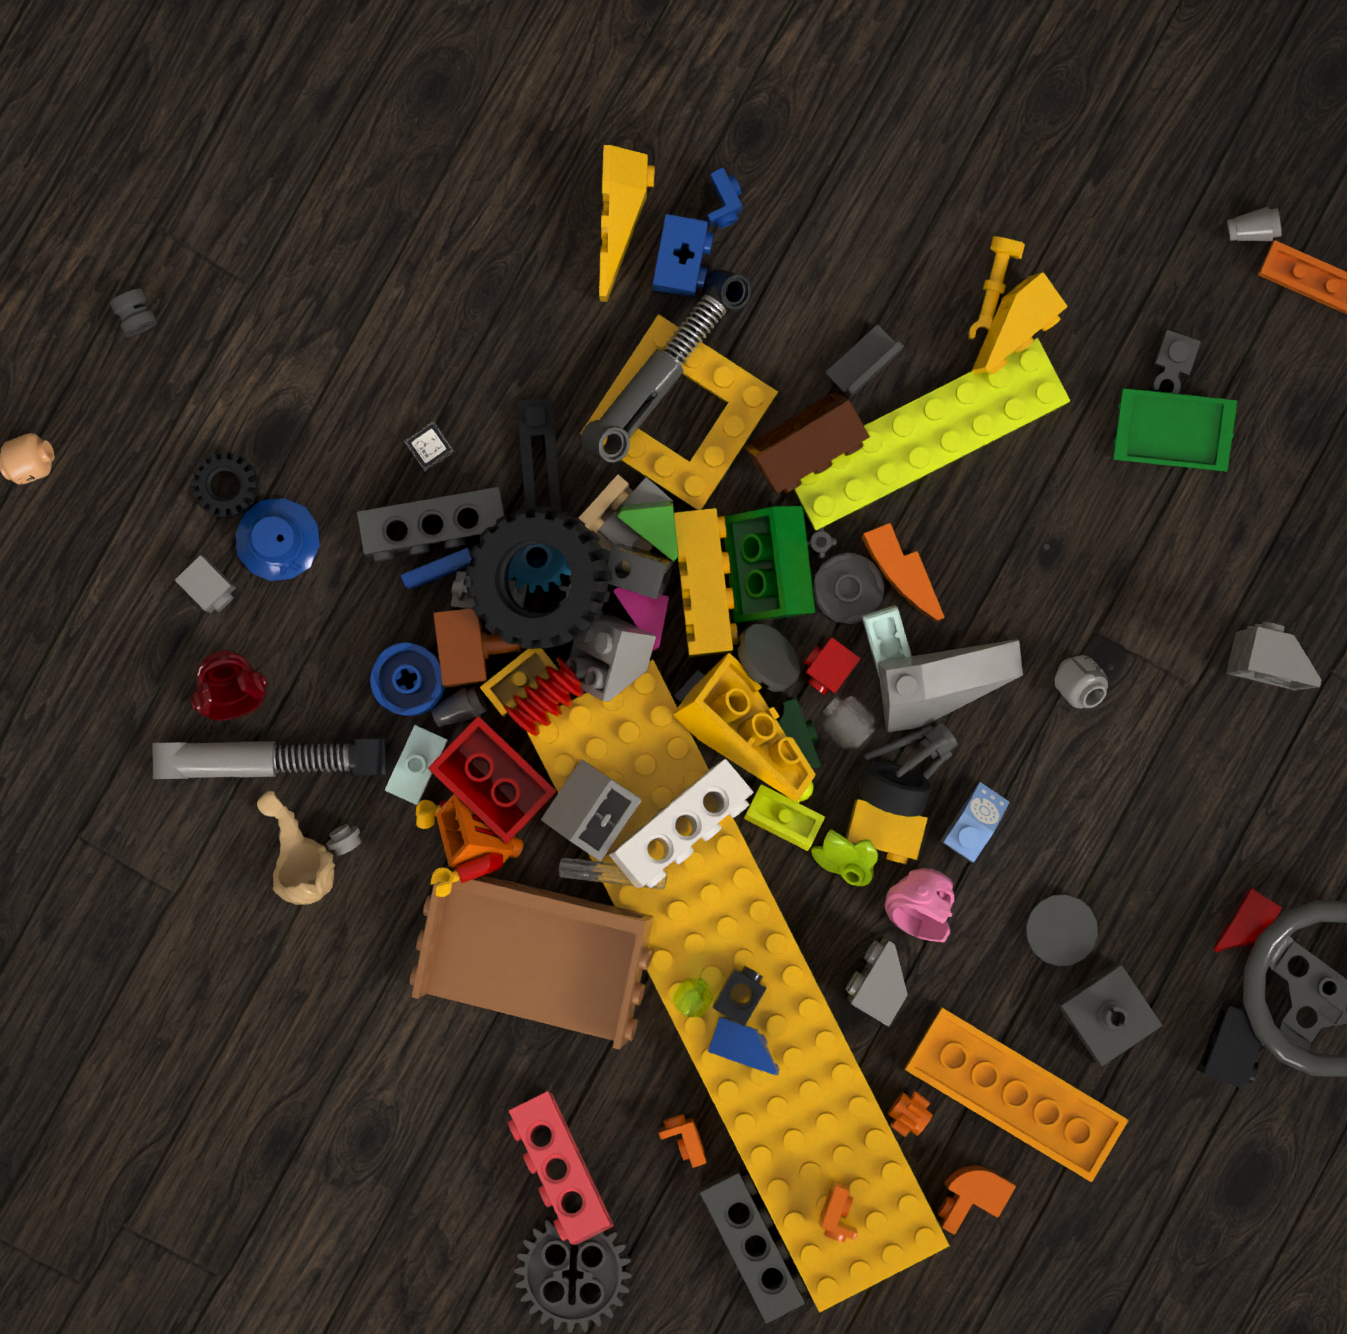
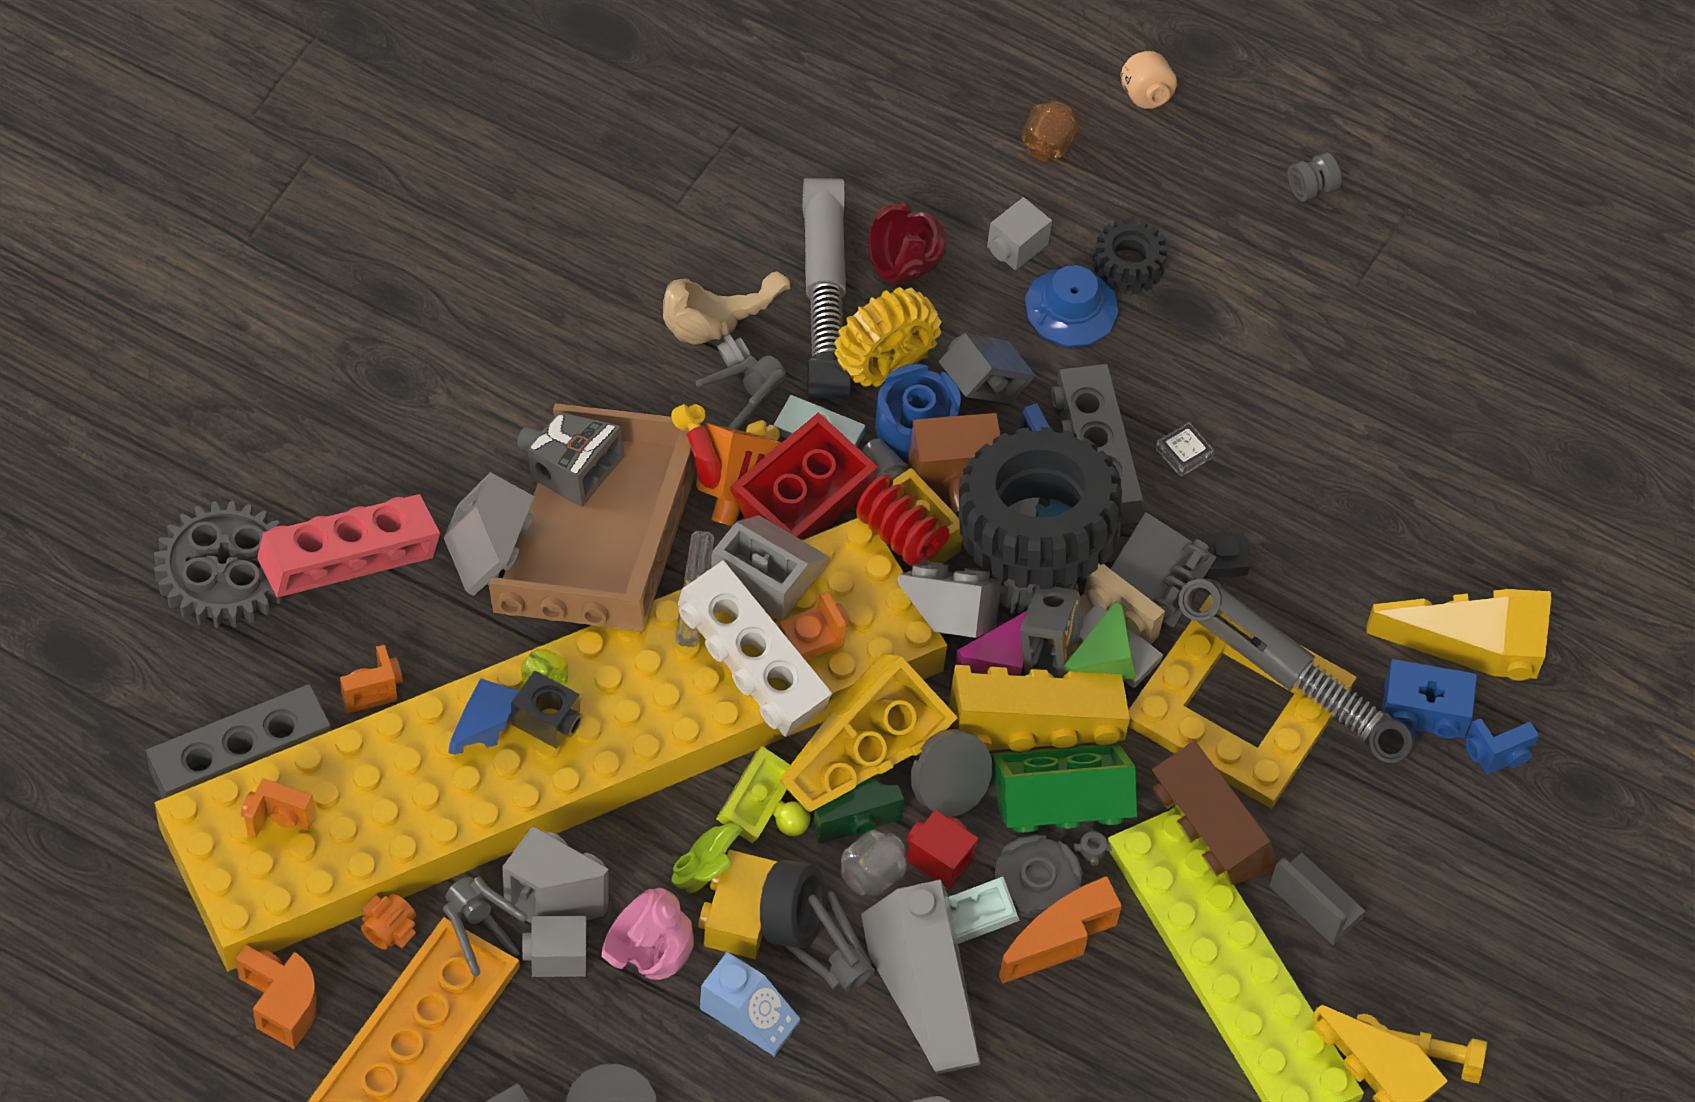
camera: 85 degrees right, 30 degrees down
none -> dark grey plant [443,877,528,976]
none -> light grey slope [444,472,535,596]
none -> dark grey torso [517,413,625,507]
none -> light grey brick [523,916,586,977]
none -> dark grey plant [696,355,786,430]
none -> orange bracket [779,591,849,661]
none -> yellow gear [834,287,941,387]
none -> dark grey brick [939,333,1036,404]
none -> clear orange head [1020,100,1079,161]
none -> dark grey hinge [1111,512,1216,628]

